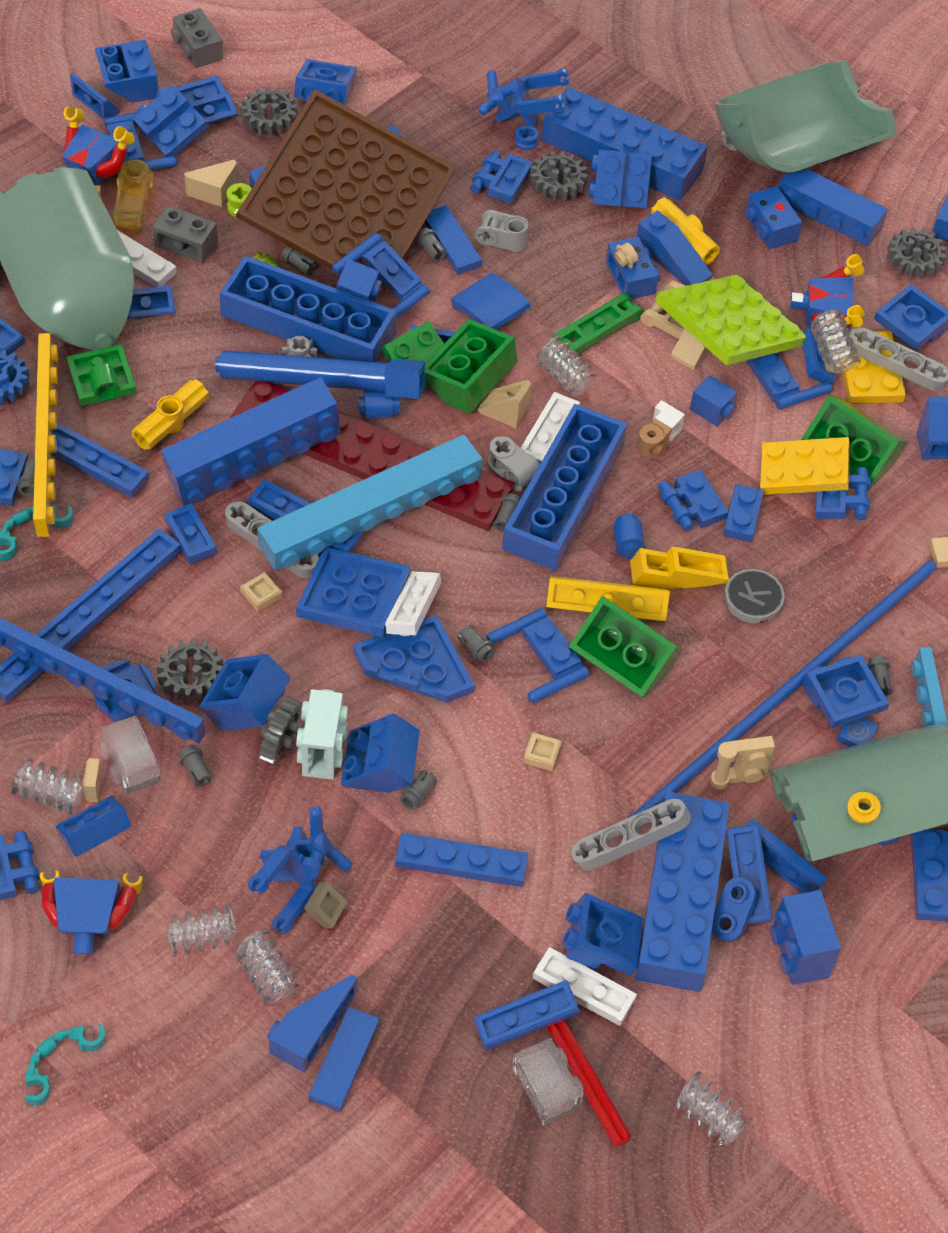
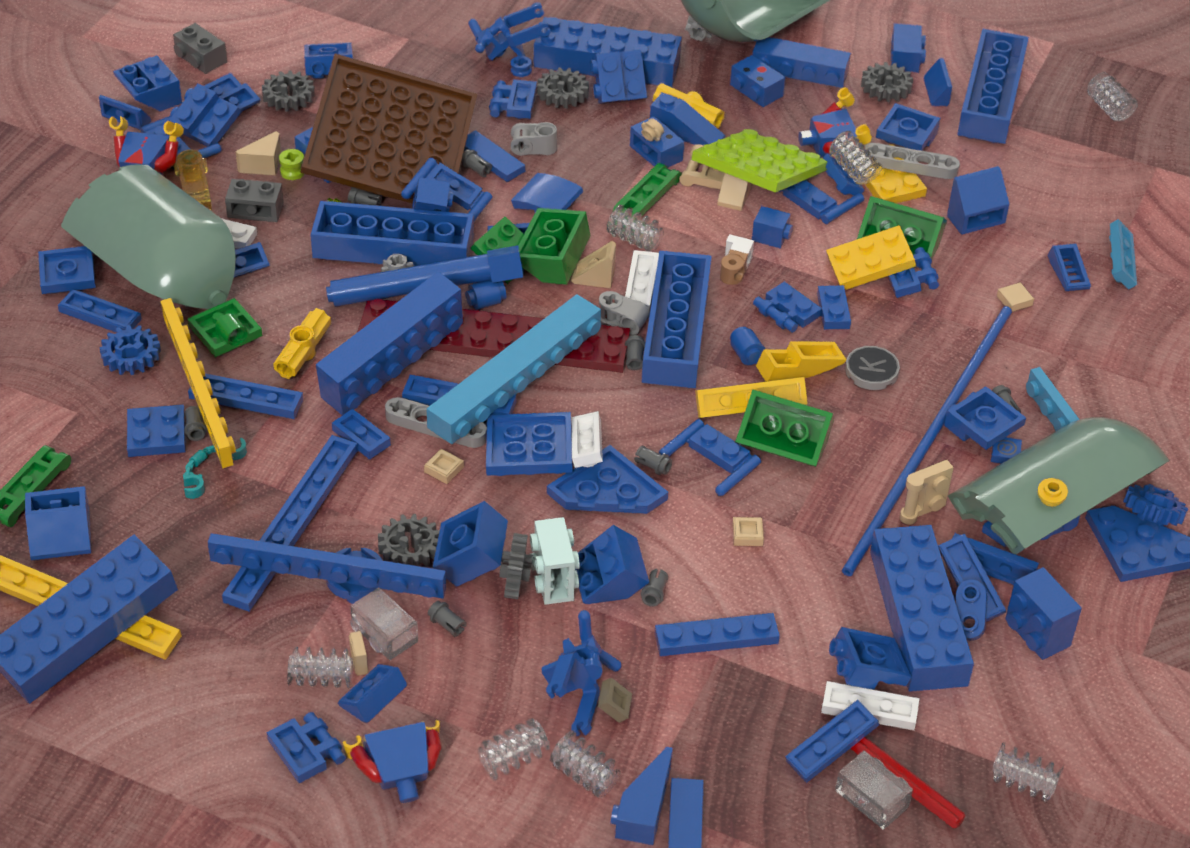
camera: 15 degrees left, 10 degrees down
light grey beam [571,798,691,871] -> none

